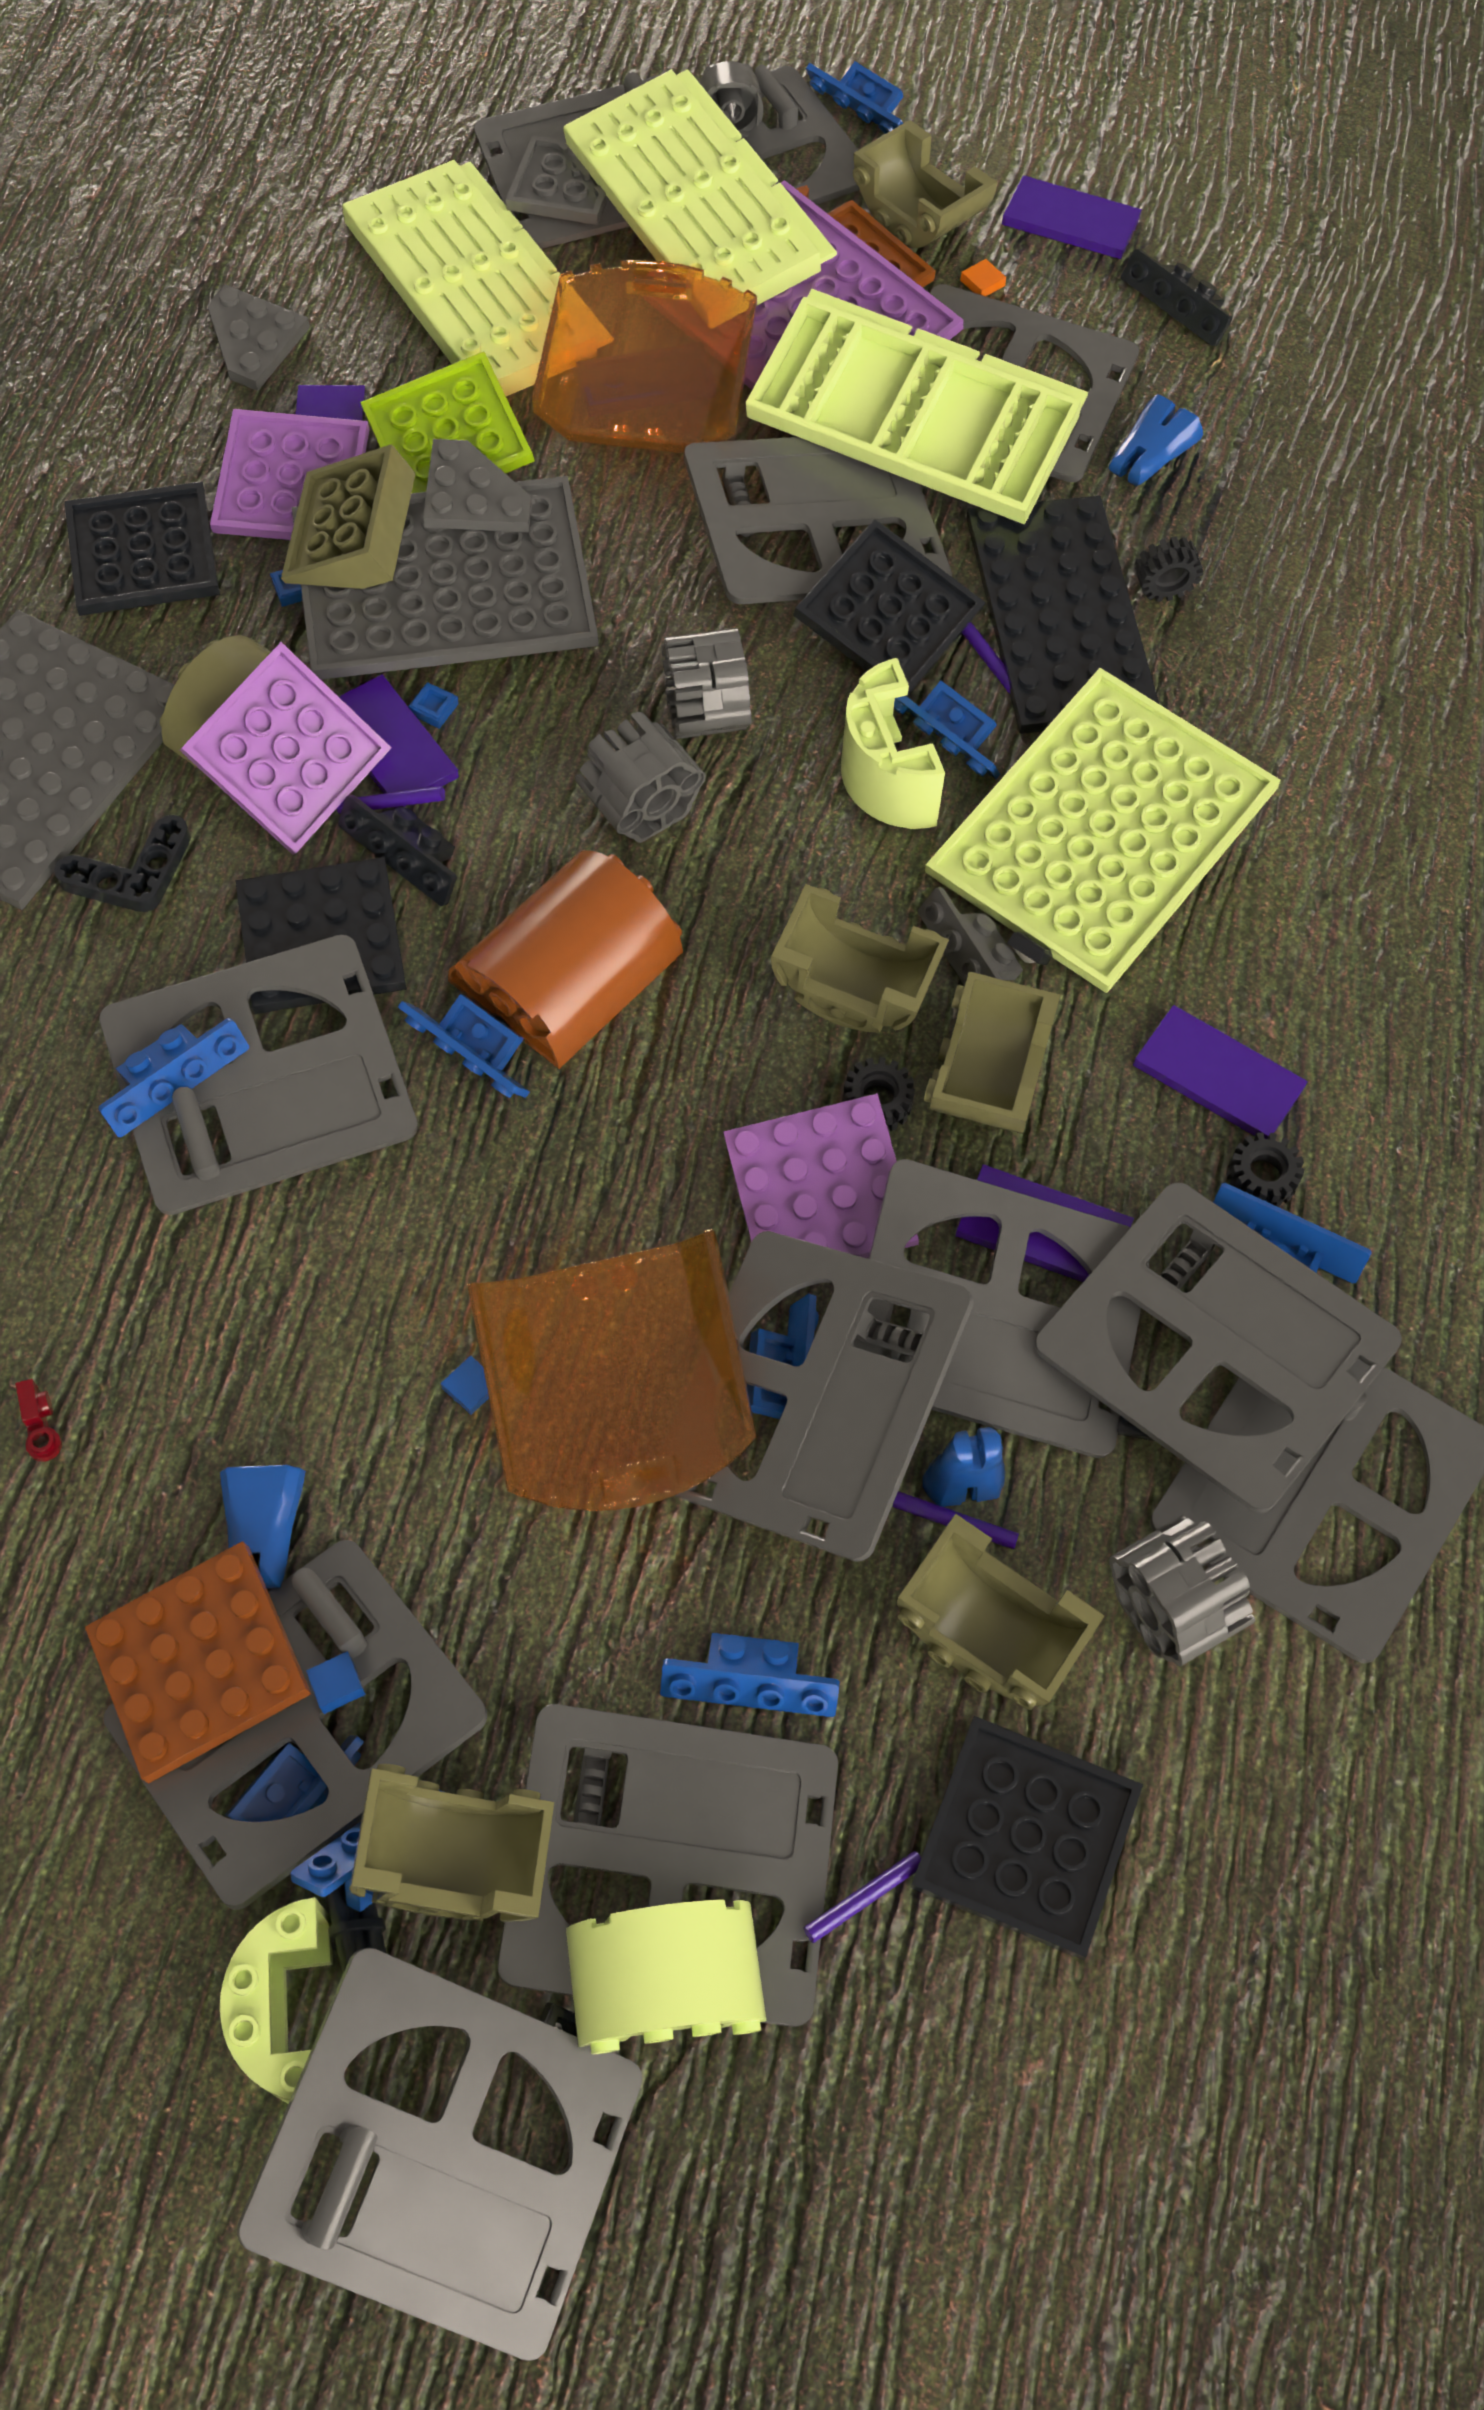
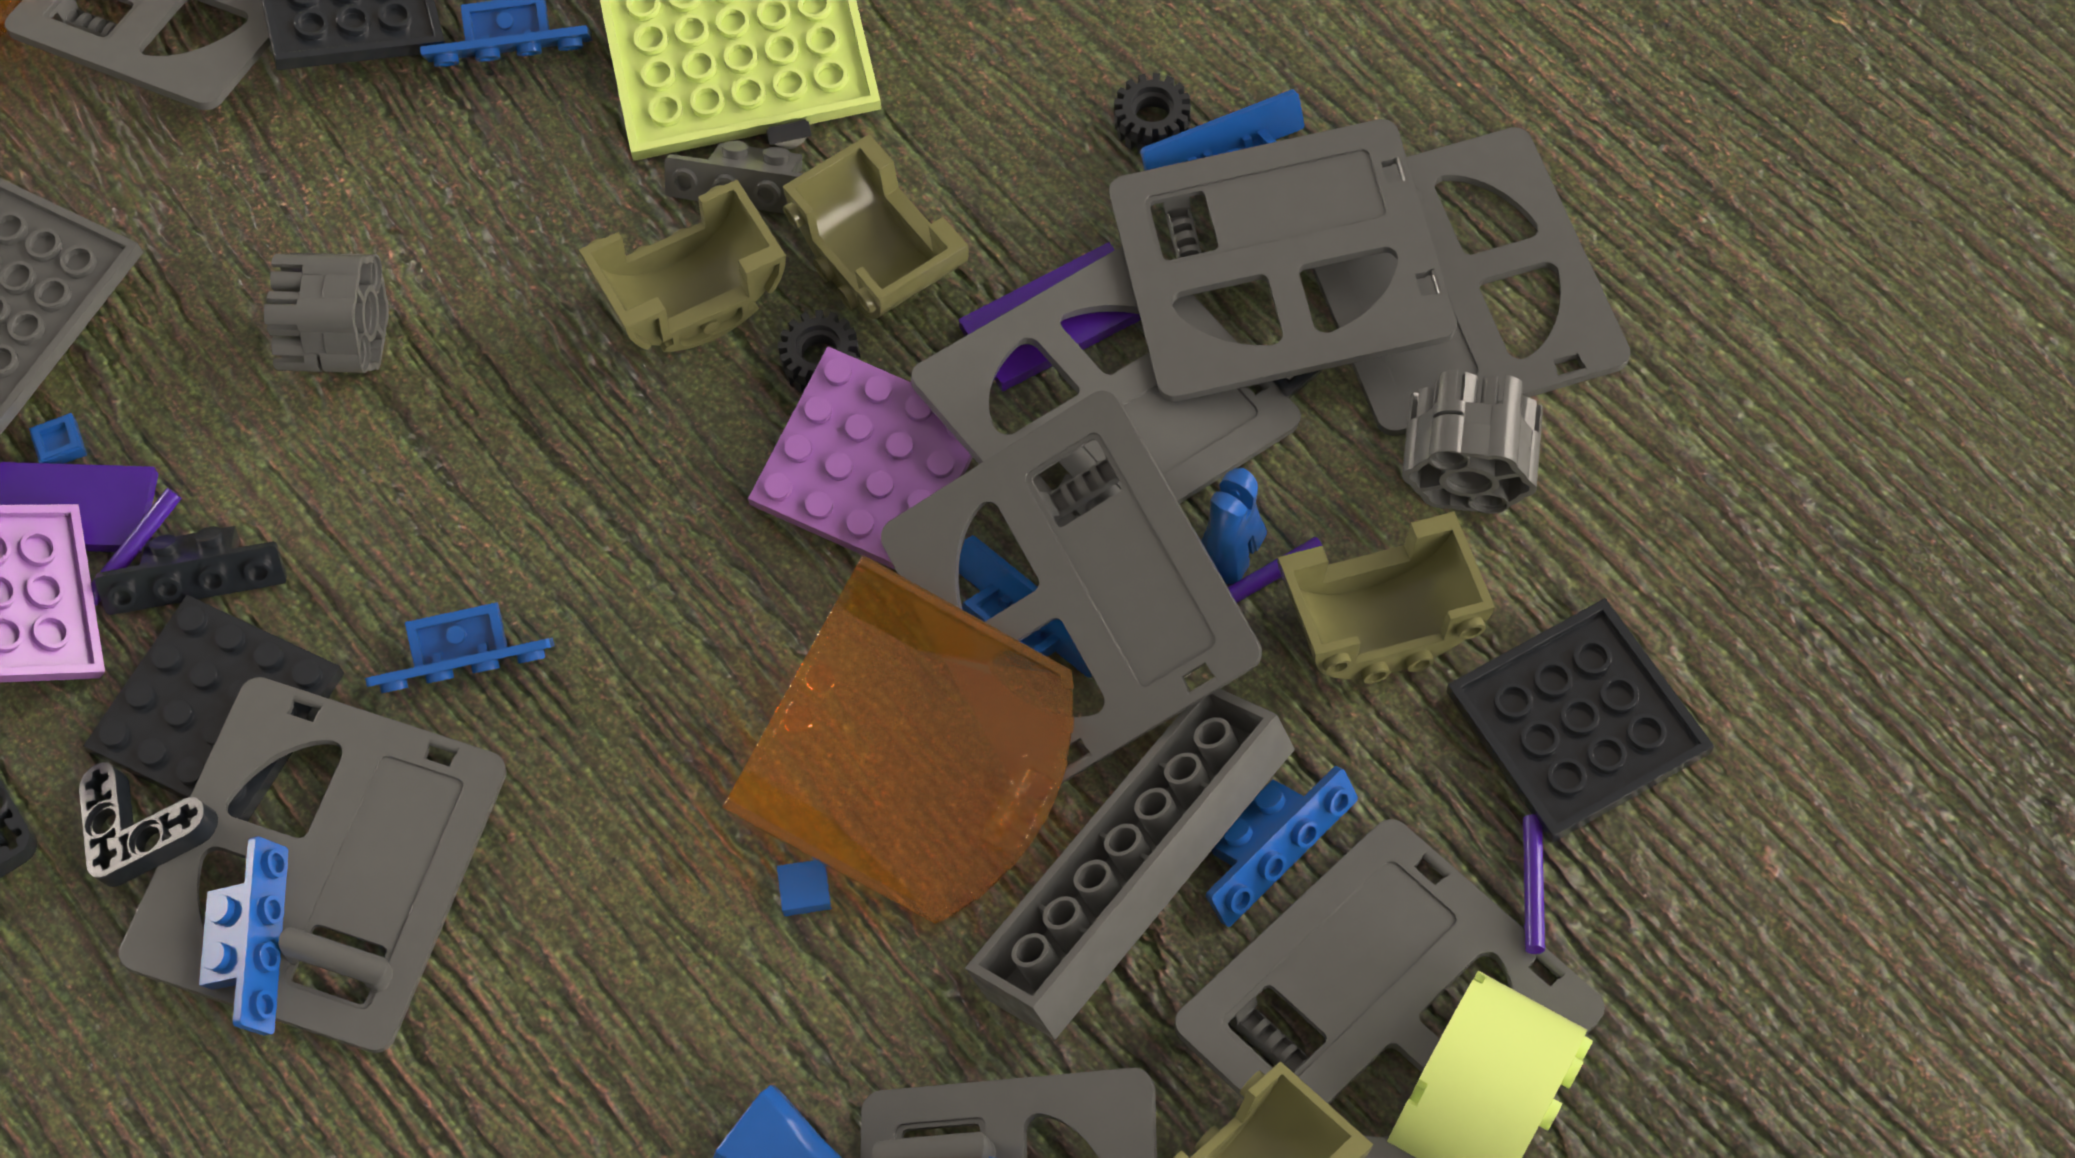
camera: 45 degrees left, 0 degrees up
dark orange cylinder [448,850,683,1069] -> none
dark grey piece [661,628,751,739] -> none
yellowish green cylinder [841,658,945,829] -> none
dark purple tile [1133,1005,1308,1139] -> none
none -> black beam [79,762,218,887]
none -> dark grey brick [965,689,1295,1040]

